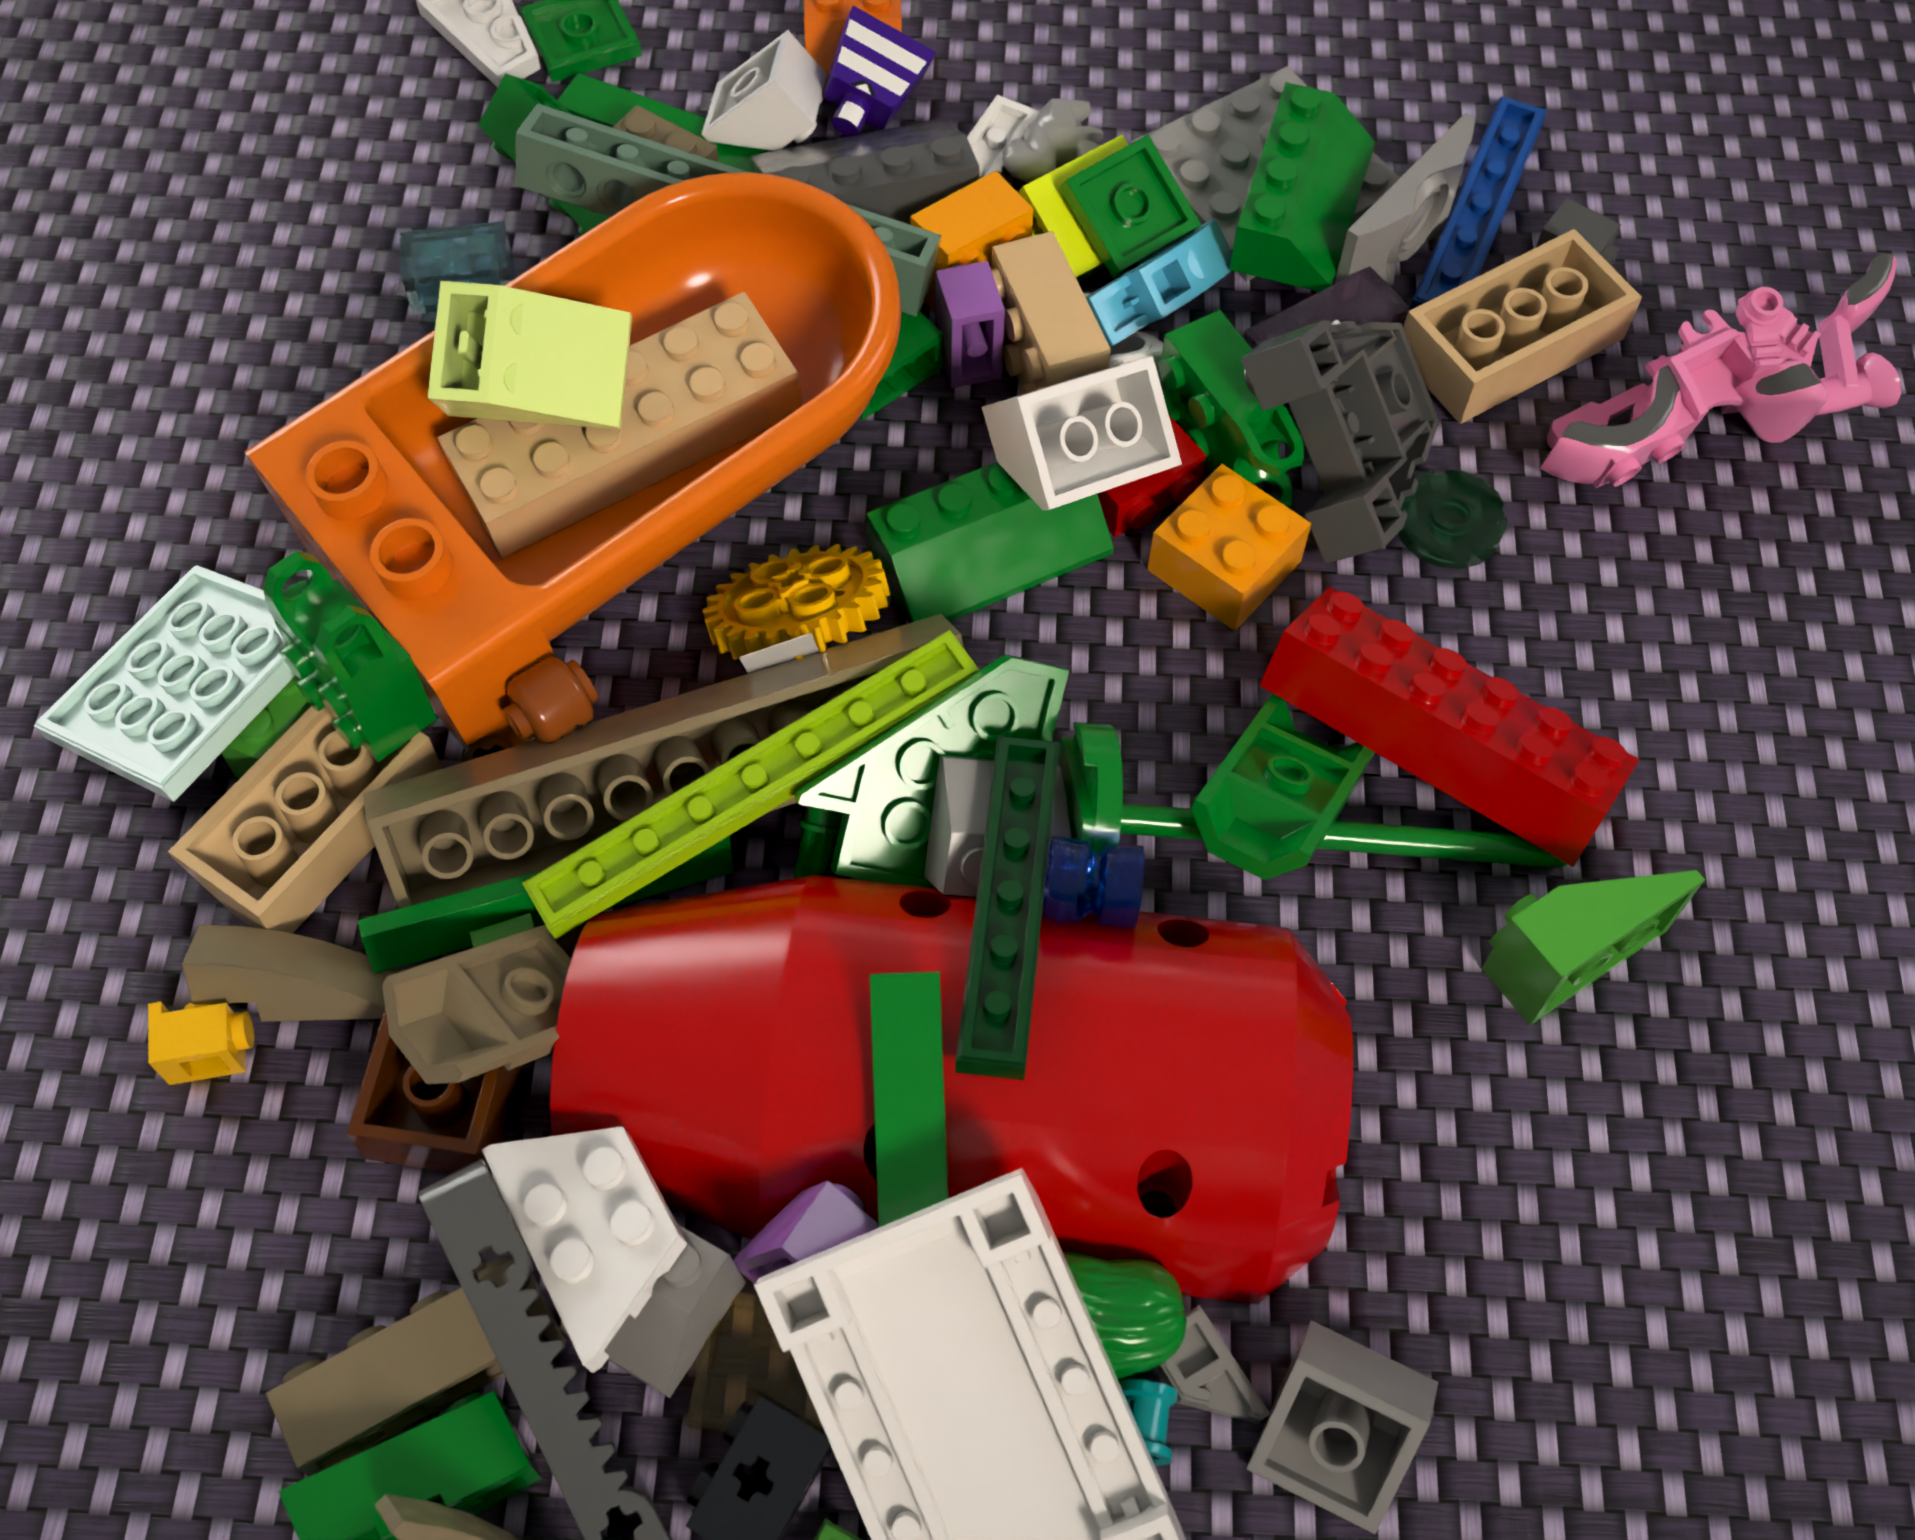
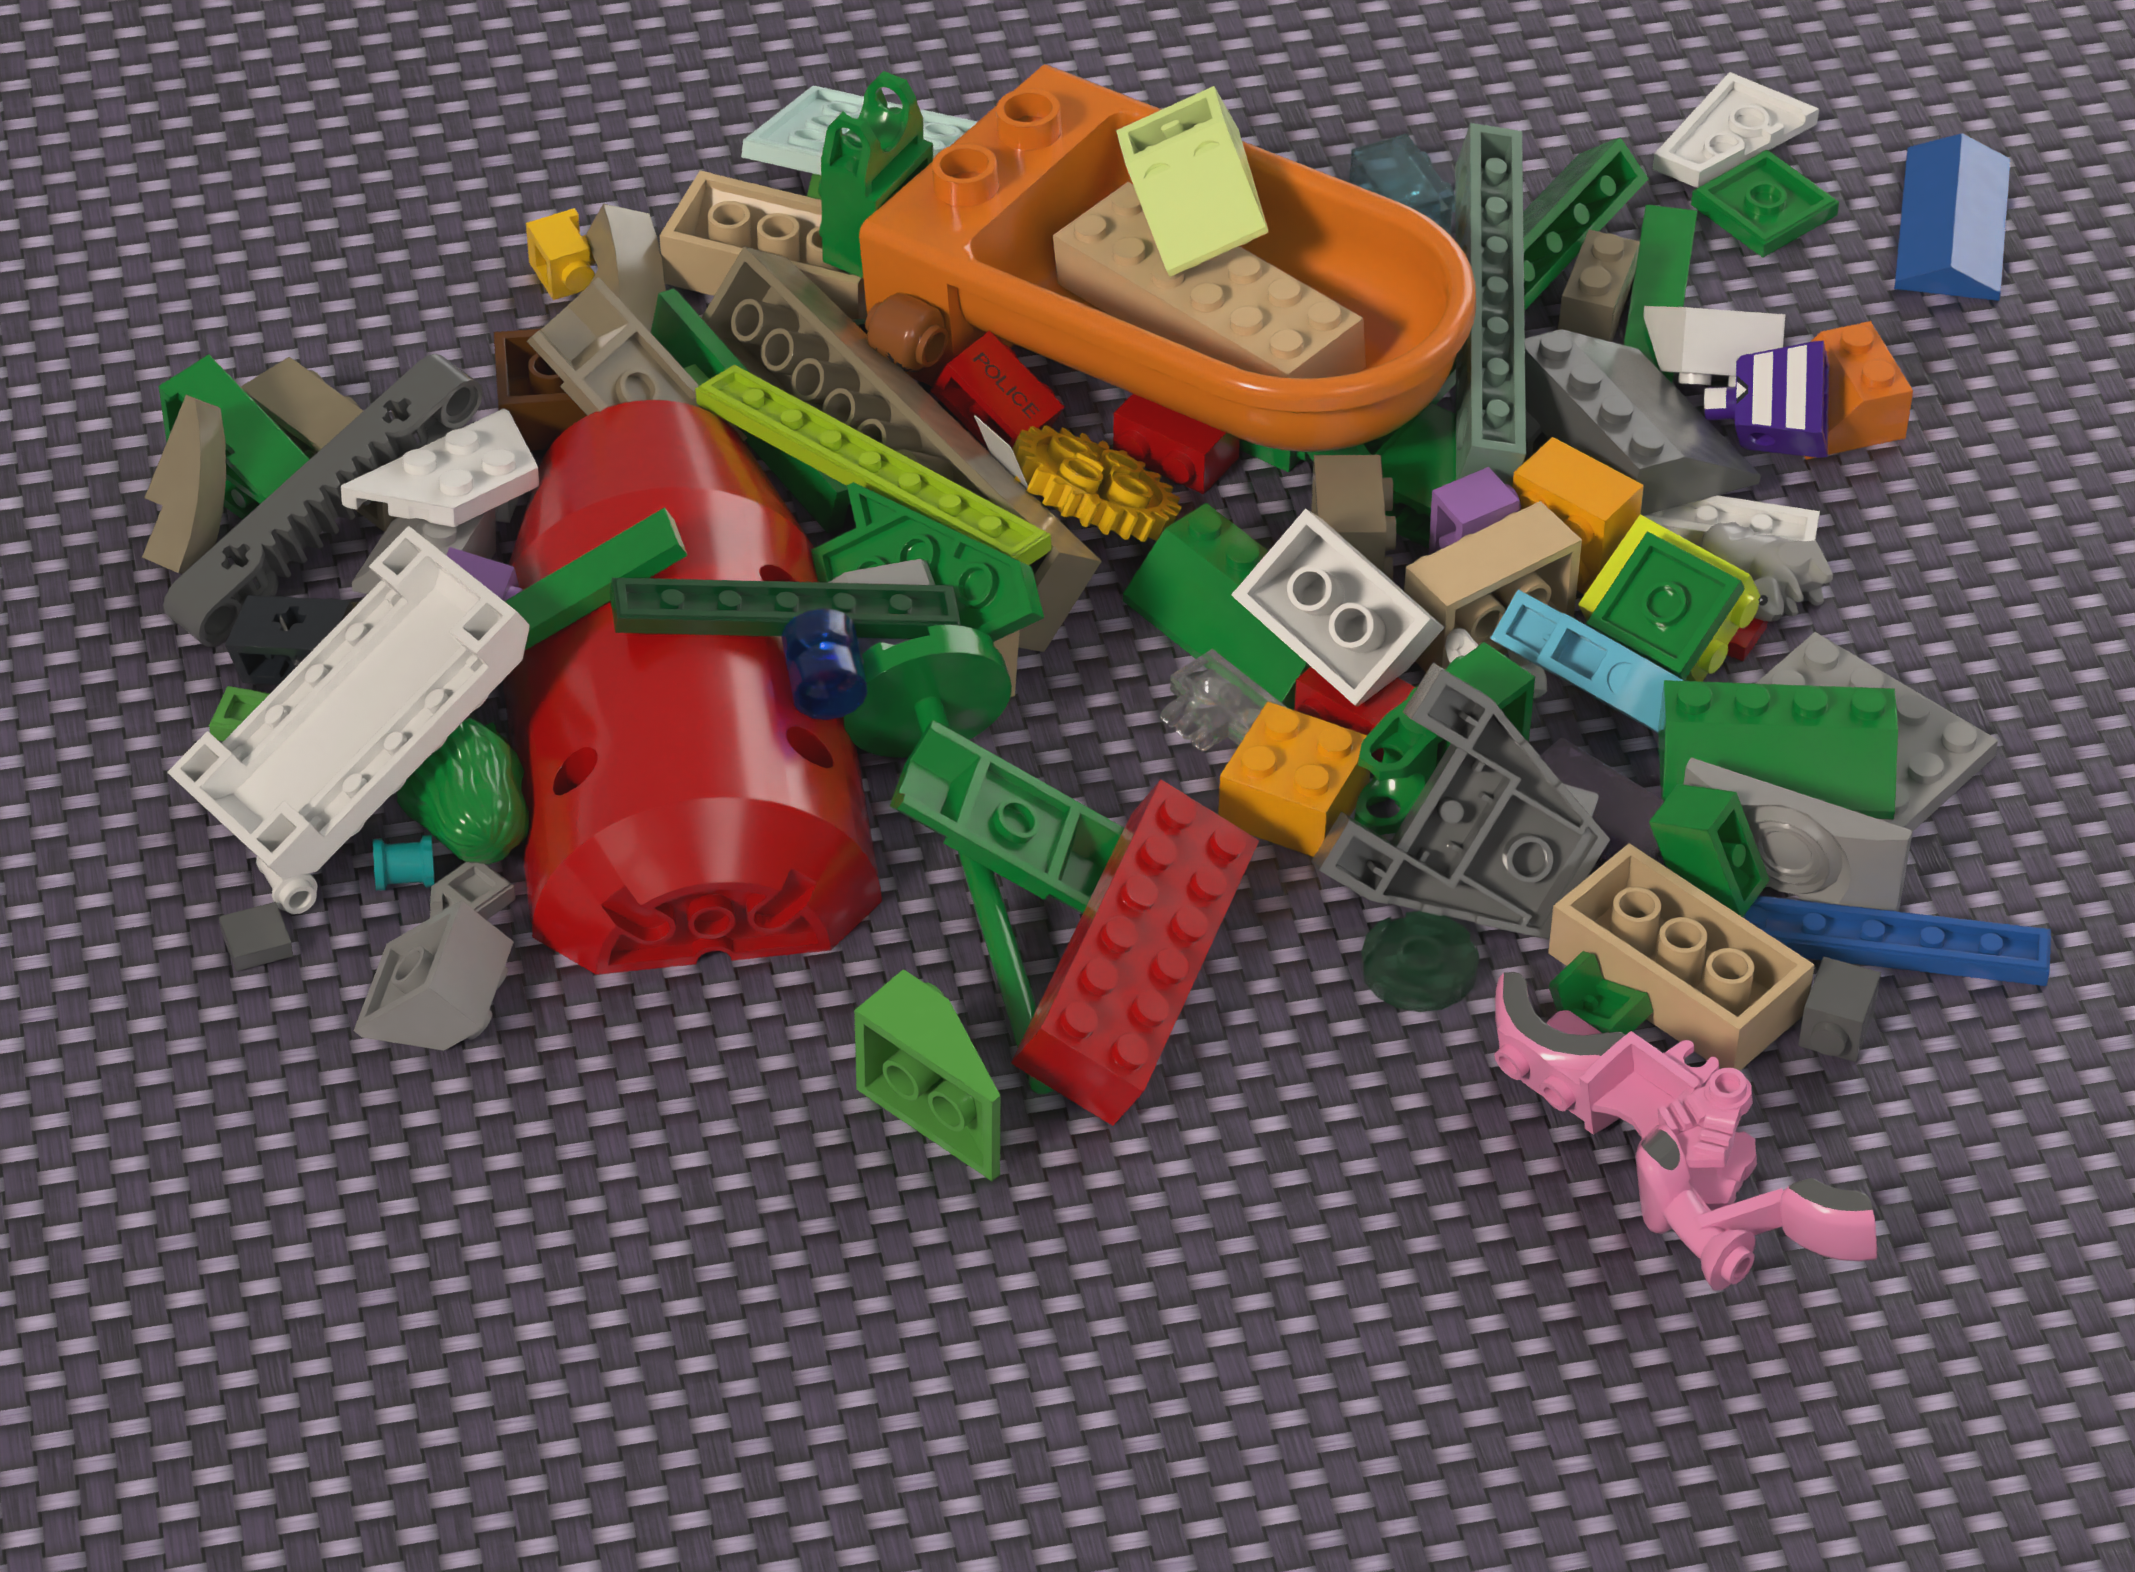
camera: 75 degrees right, 15 degrees down
none -> red brick [931,330,1065,450]
none -> red brick [1113,394,1240,495]
none -> clear hinge [1160,649,1287,752]
none -> dark tan brick [1311,455,1396,581]
none -> green bracket [1549,951,1654,1035]
none -> green slope [1649,784,1770,917]

